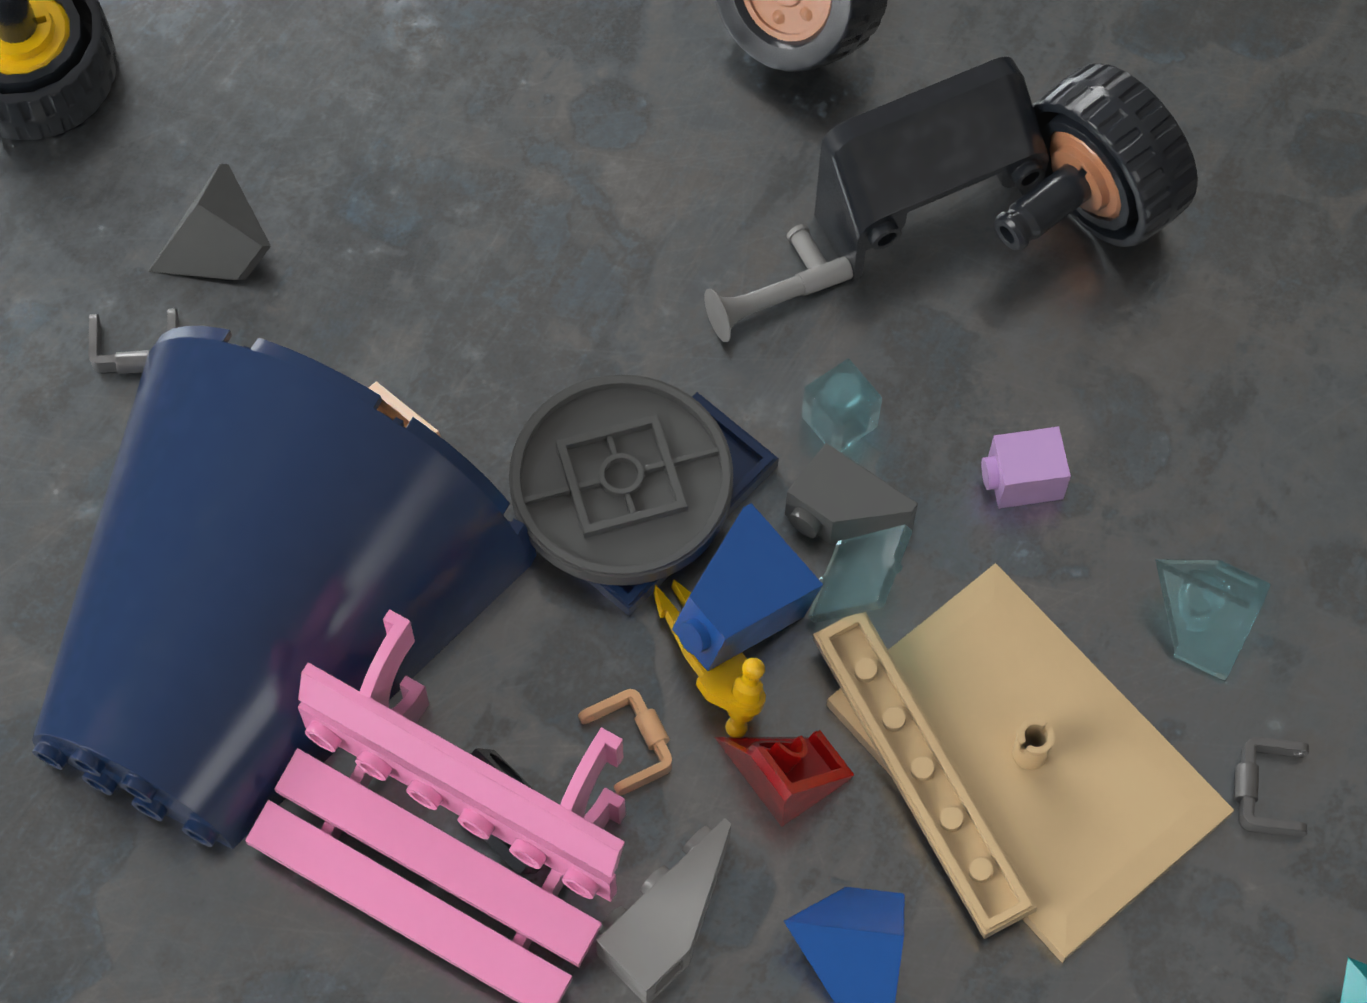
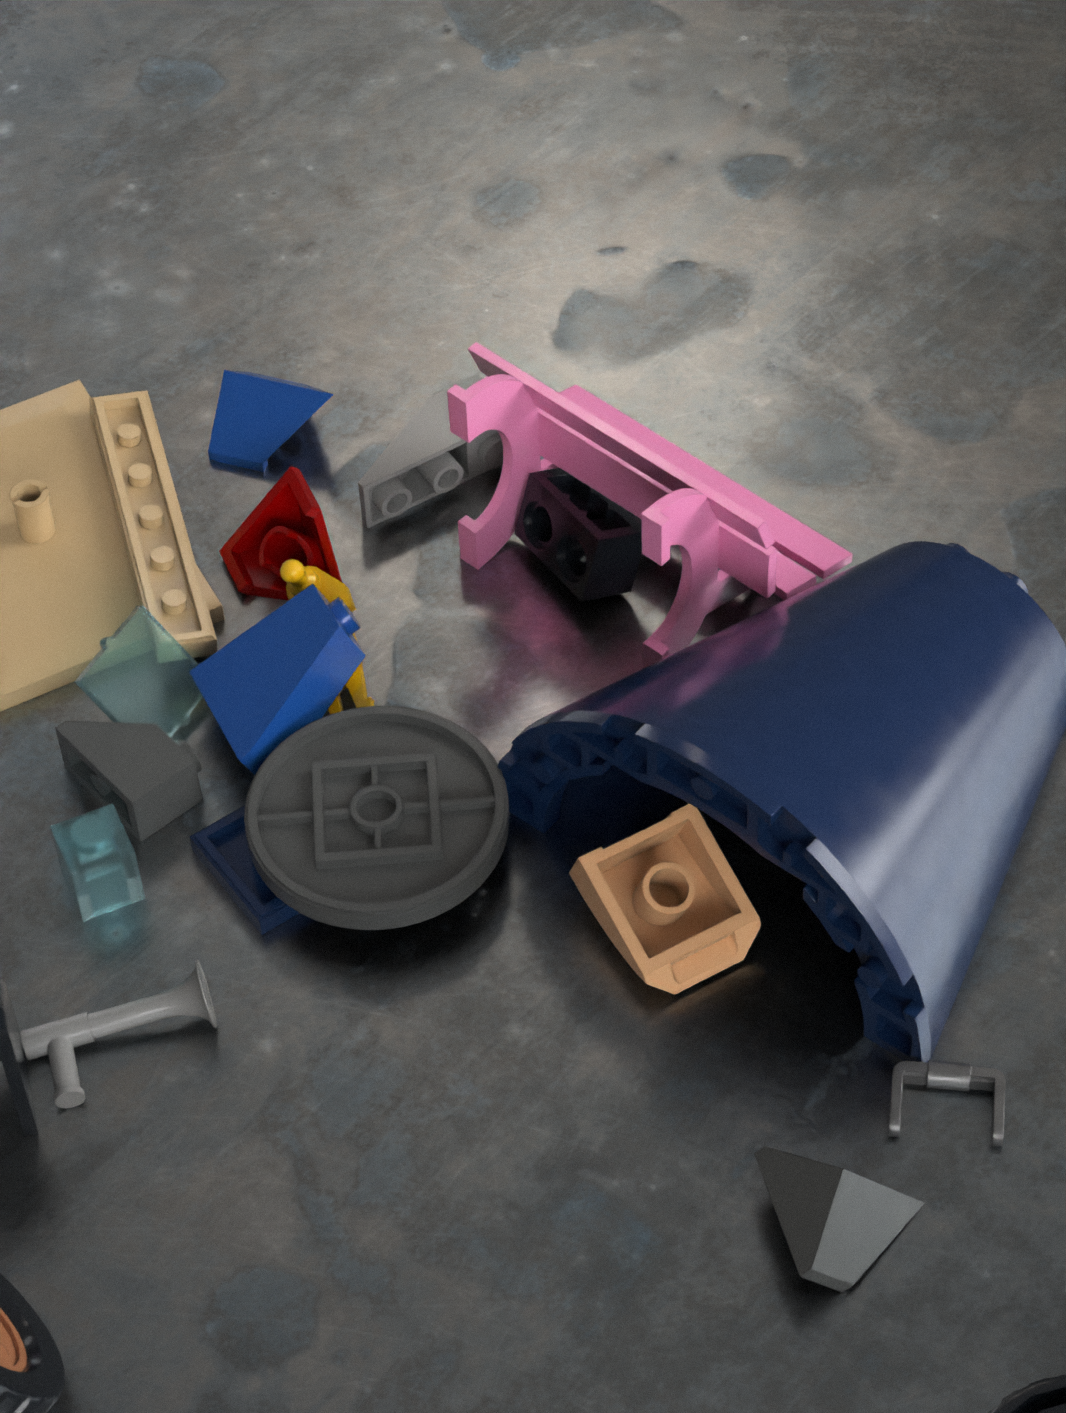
camera: 165 degrees left, 15 degrees down
light nougat piece [578,689,672,796] -> none

